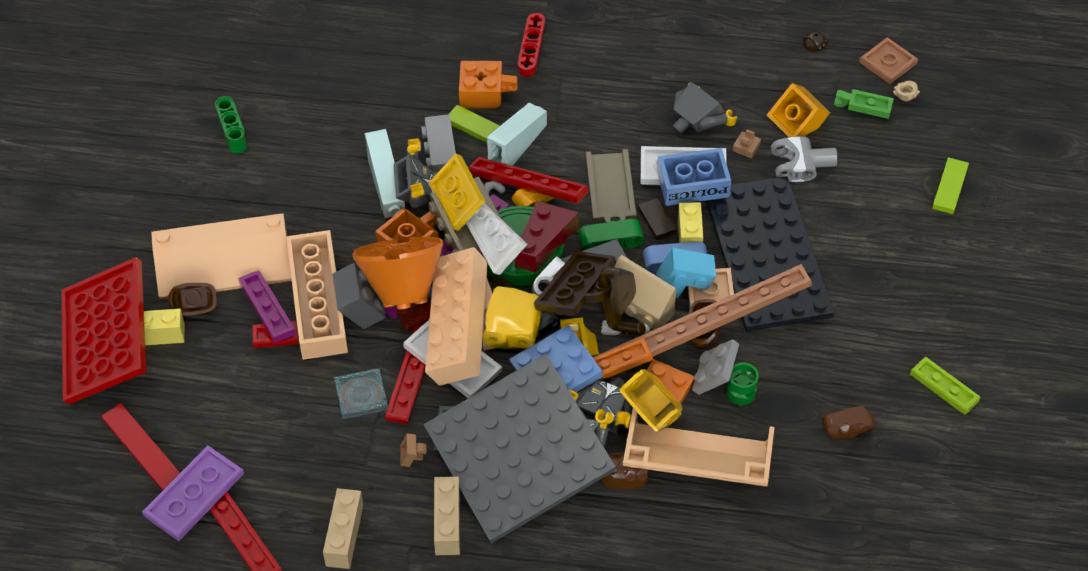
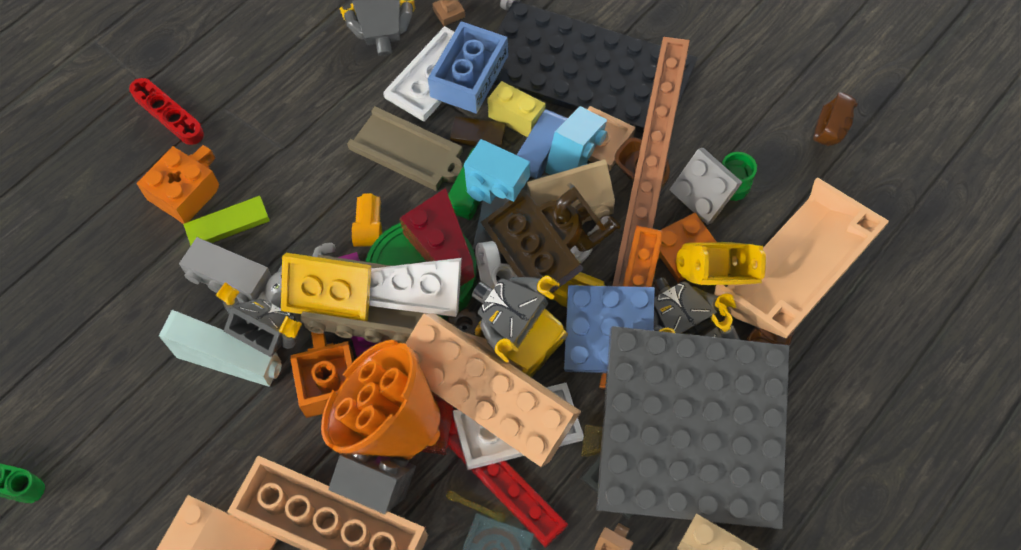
camera: 55 degrees left, 10 degrees up
red tile [468,157,589,204] -> none
light aqua slope [487,103,547,166] -> none
lime tile [910,356,980,415] -> none
none -> clear yellow hinge [446,491,506,523]
none -> medium azure brick [464,139,530,204]
none -> dark grey torso [472,276,560,362]

